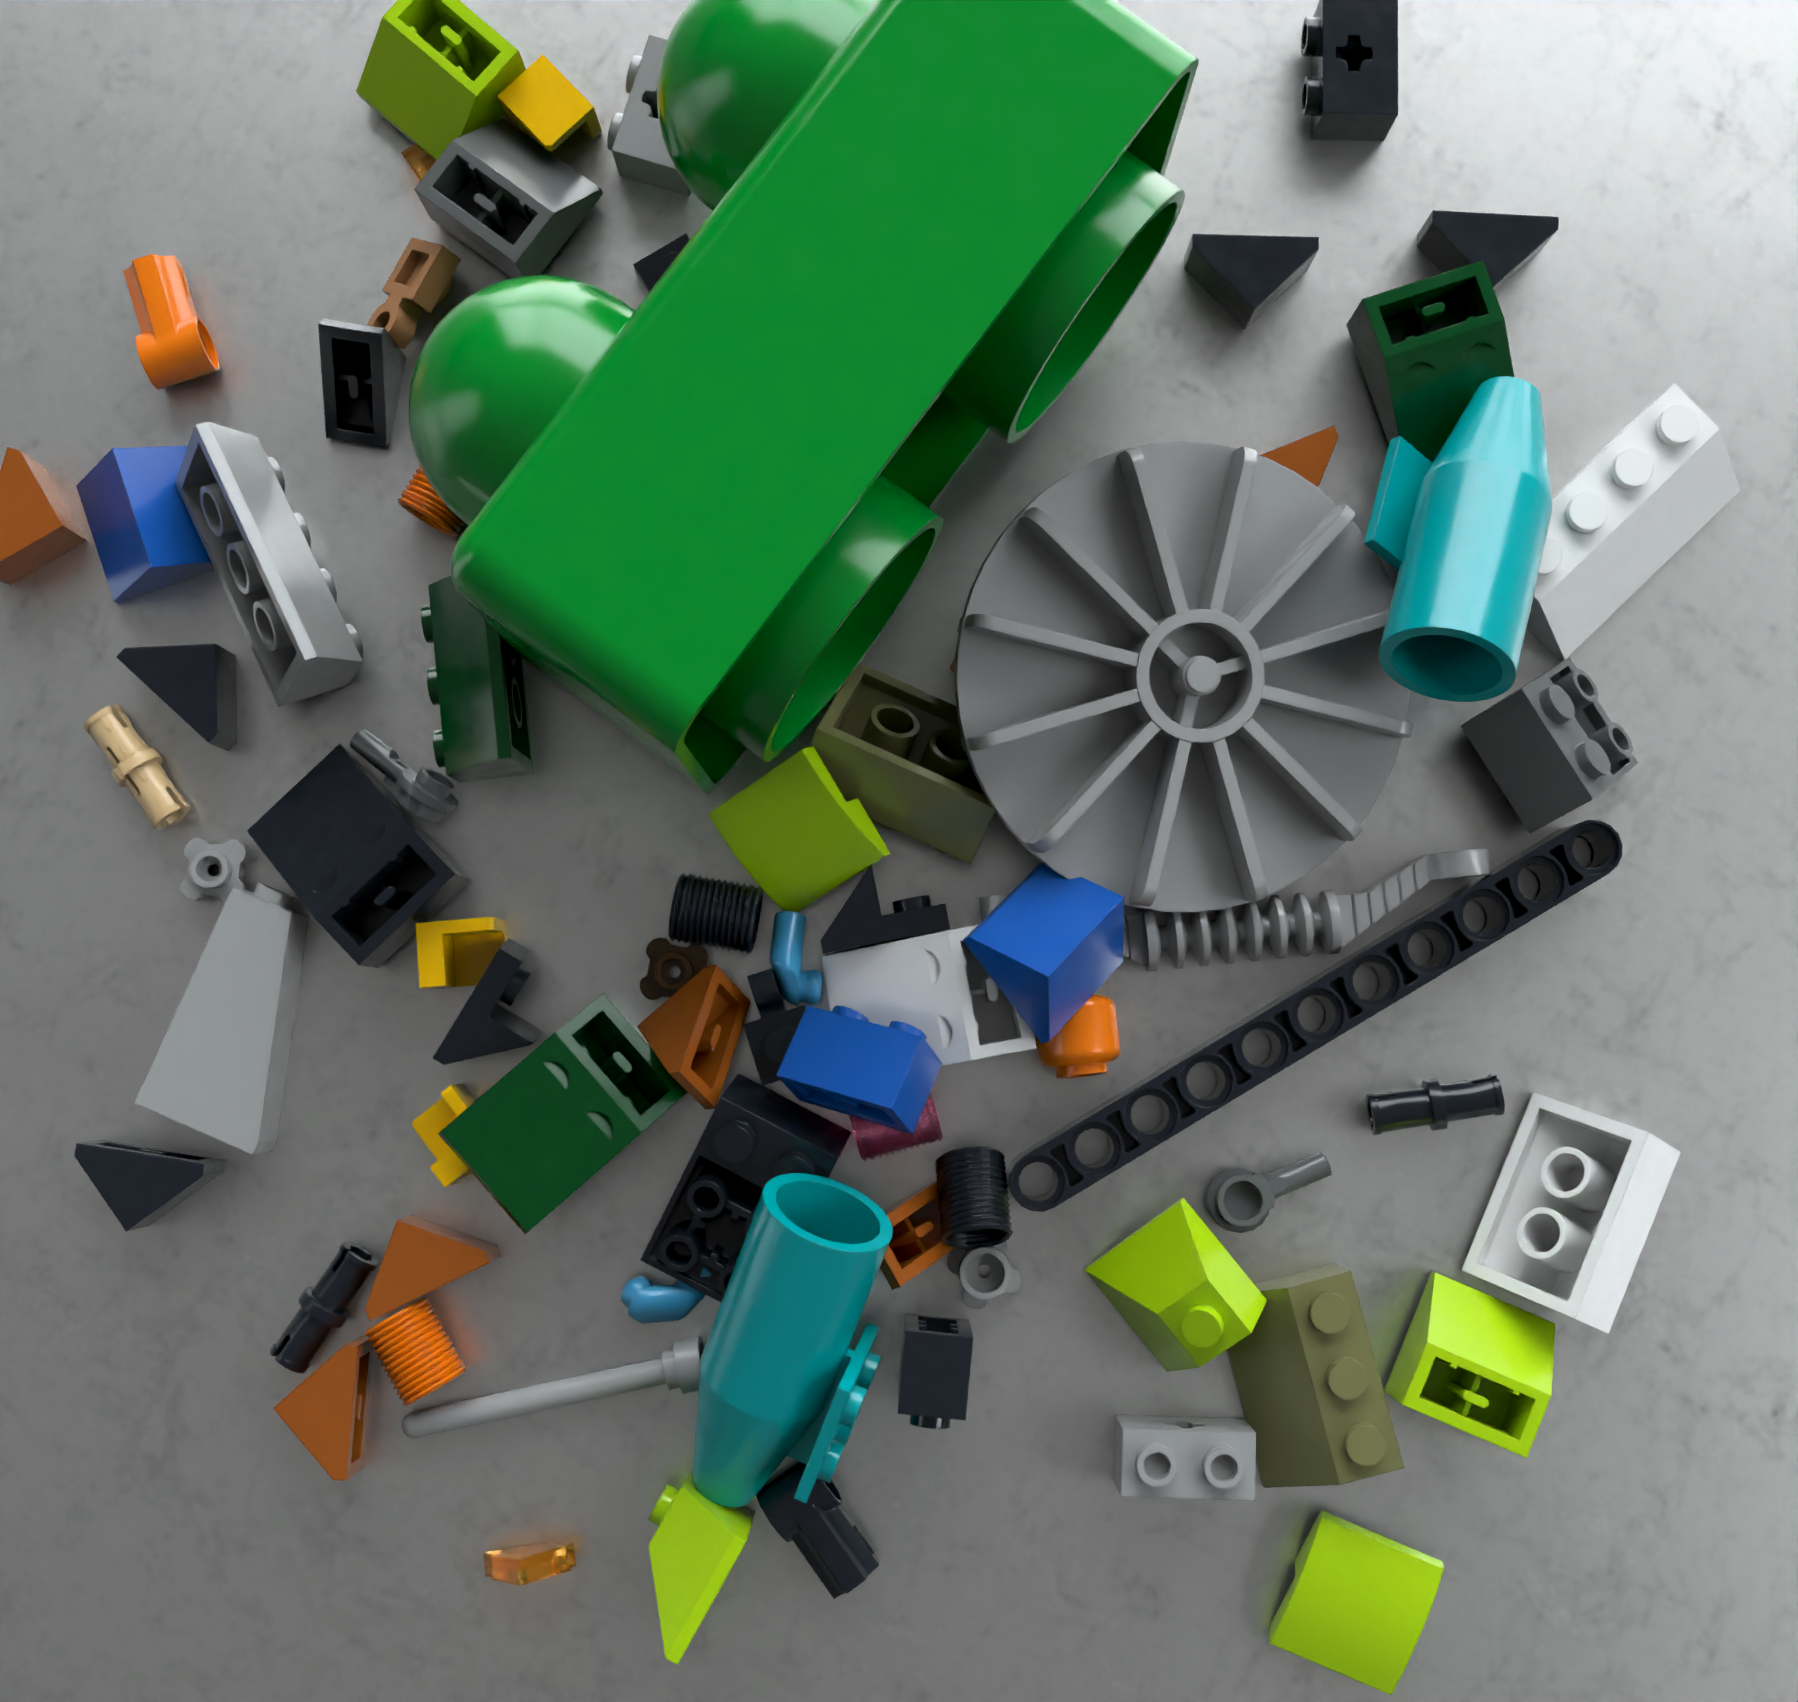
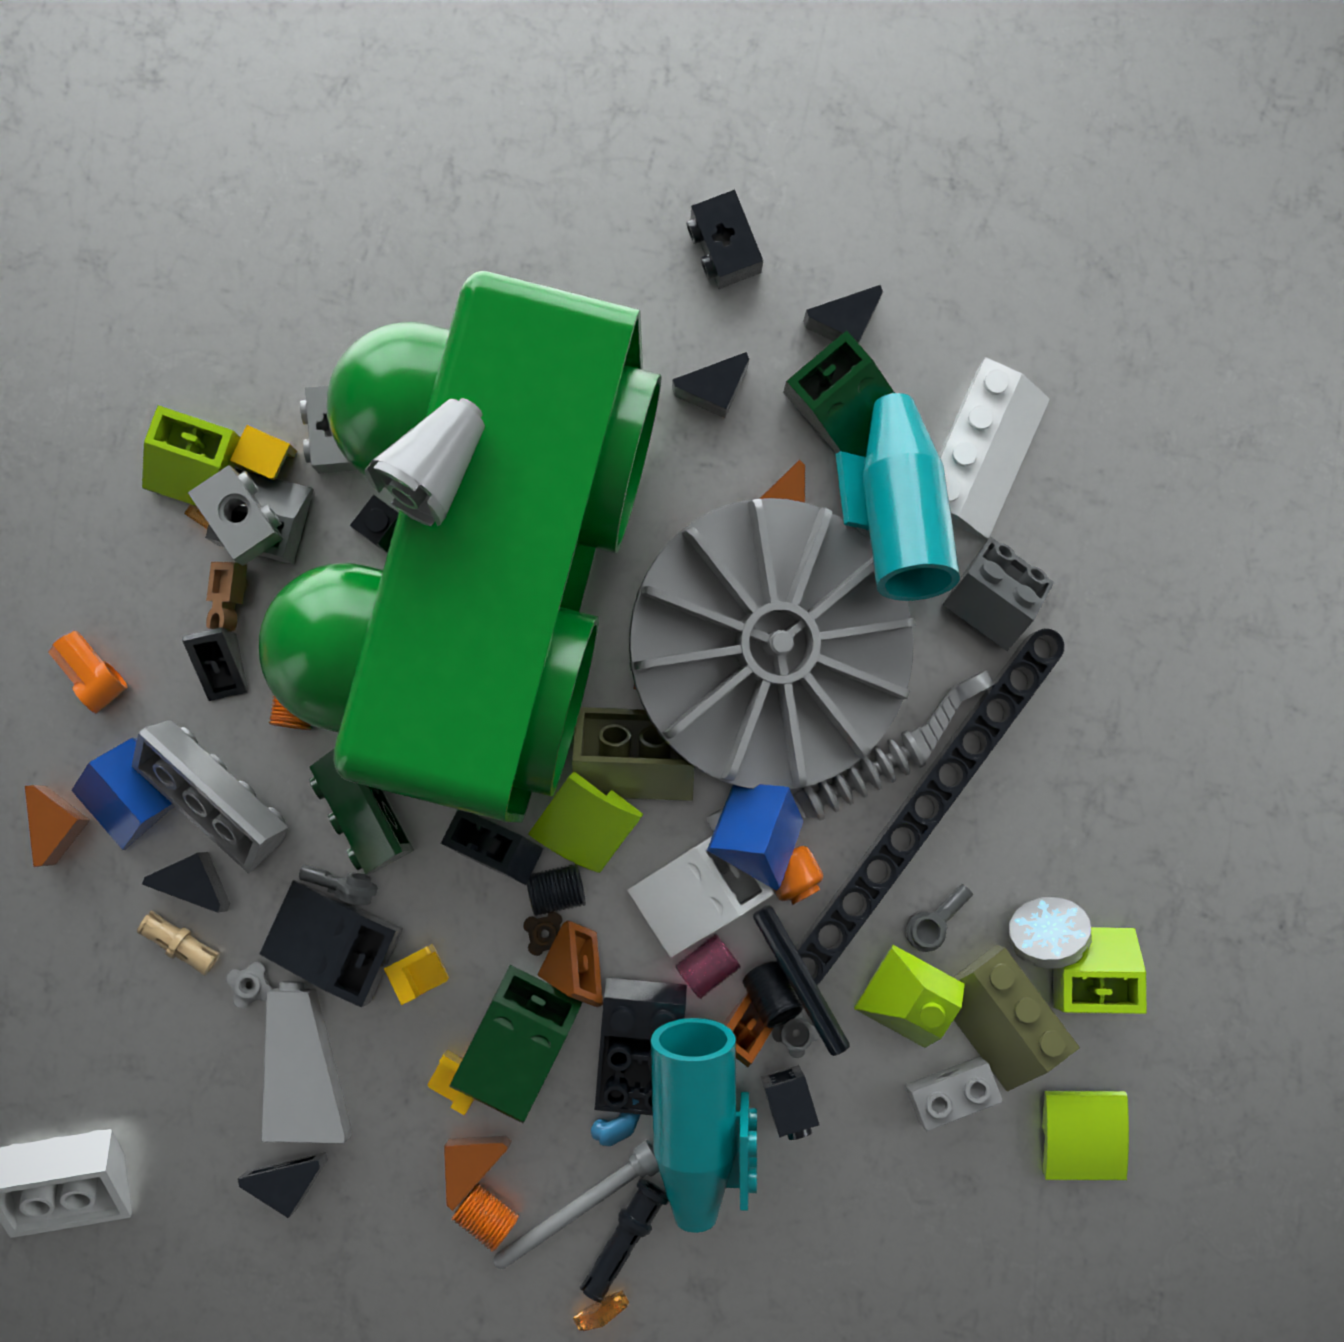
camera: 25 degrees left, 0 degrees up
black pin [270,1241,379,1373] -> none
dark orange slope [273,1336,373,1481] -> none
black slope [433,938,541,1065] -> none
lime slope [647,1472,756,1665] -> none
black plate [743,968,806,1086] -> none
black piece [756,1461,879,1599] -> none
dark azure arm [769,911,823,1006] -> none
blue brick [776,1005,942,1134] -> none
black slope [820,865,950,956] -> none
black pin [1366,1074,1505,1135] -> none
white slope [1462,1092,1681,1334] -> none
none -> light grey brick [188,465,283,566]
none -> light grey cone [365,398,485,526]
none -> black brick [440,810,544,885]
none -> black pin [580,1178,669,1303]
none -> black axle [753,905,850,1056]
none -> tile [1009,897,1092,969]

